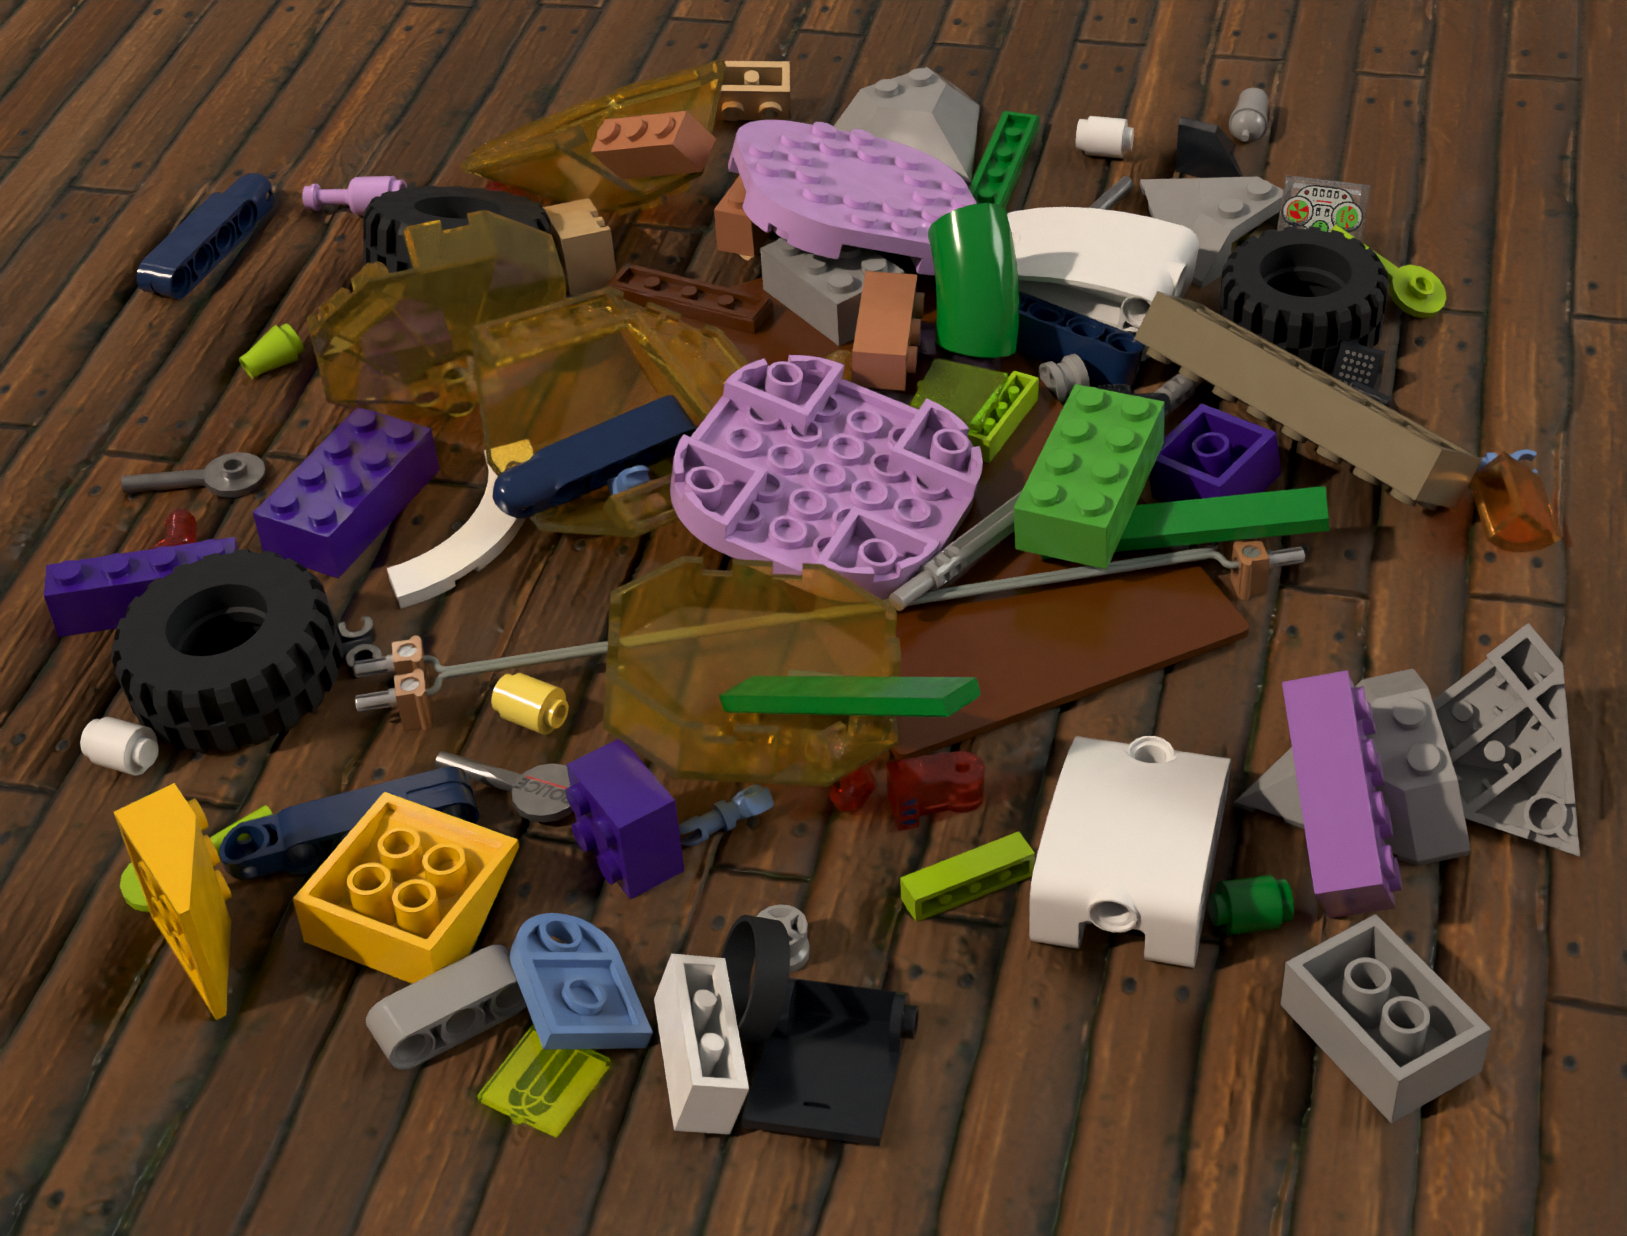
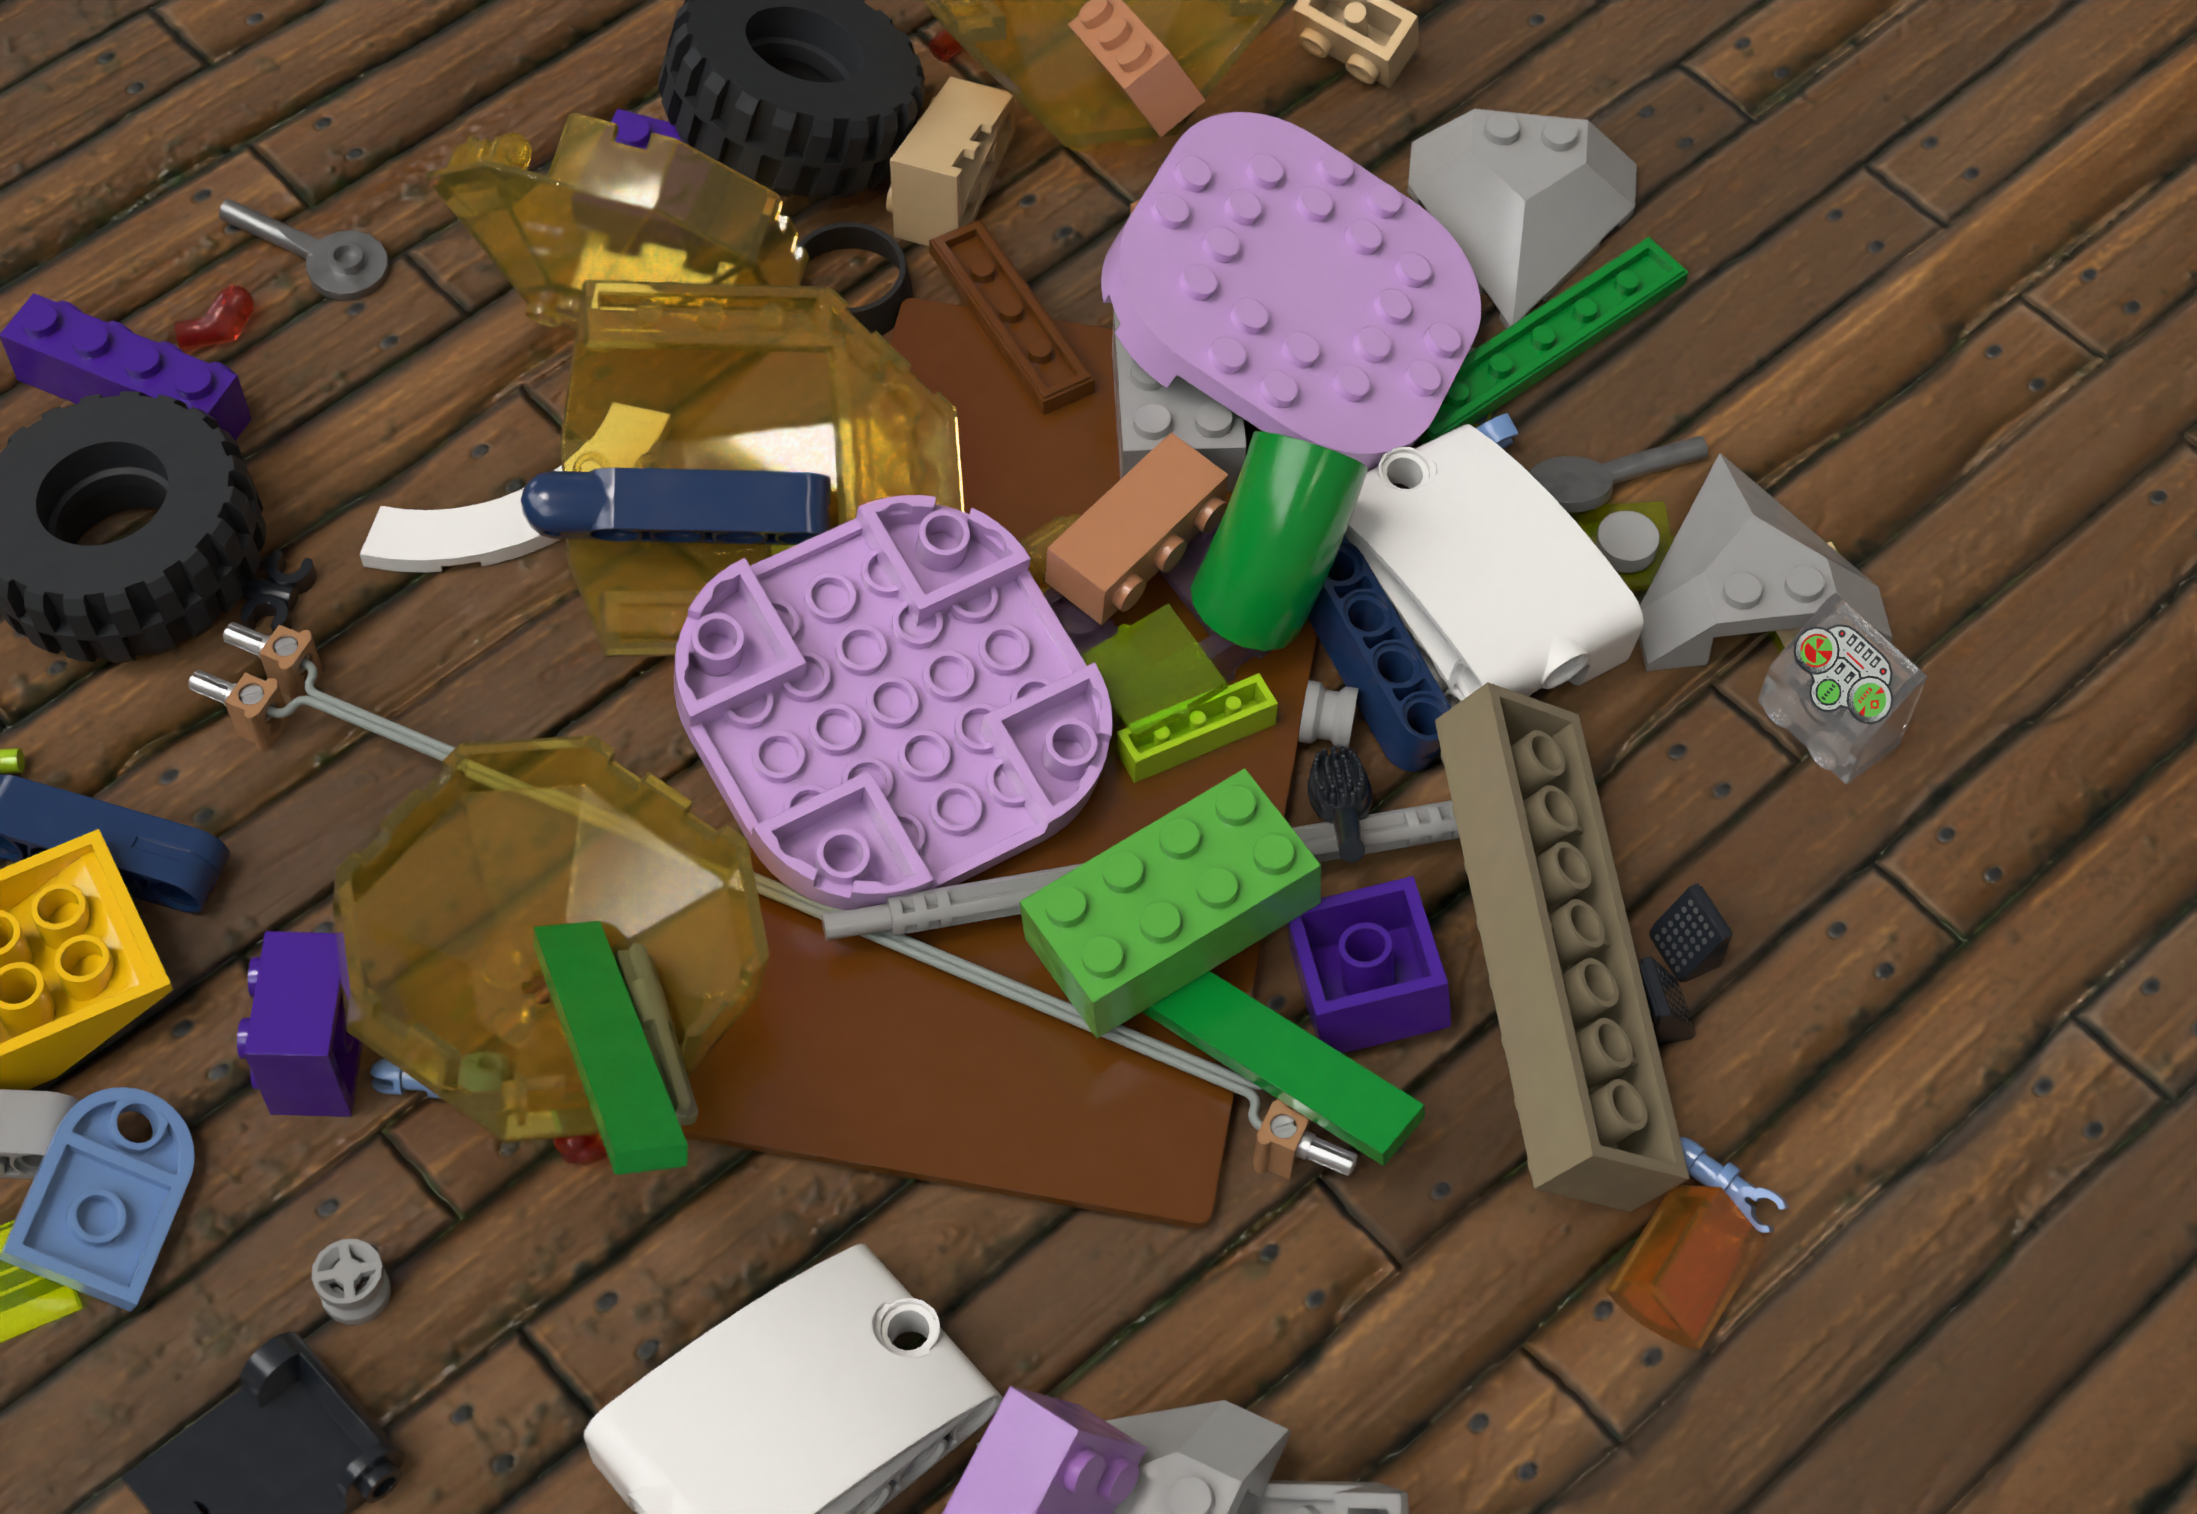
camera: 30 degrees right, 15 degrees up
lime cone [239,323,305,379] -> none
dark purple brick [253,407,440,579] -> none
flat silver piece [435,751,573,823] -> none
light yellow brick [491,673,569,735] -> none
medium blue piece [607,465,652,499] -> none
white brick [654,953,749,1134] -> none
black tyre [721,915,790,1044] -> none
clear red leg [886,751,985,831] -> none
lime piece [900,831,1035,922] -> none
white brick [1076,116,1134,158] -> none
black slope [1176,117,1244,178] -> none
black tyre [1219,226,1389,374] -> none
light grey piece [1229,88,1269,143] -> none
lime piece [1330,224,1446,318] -> none

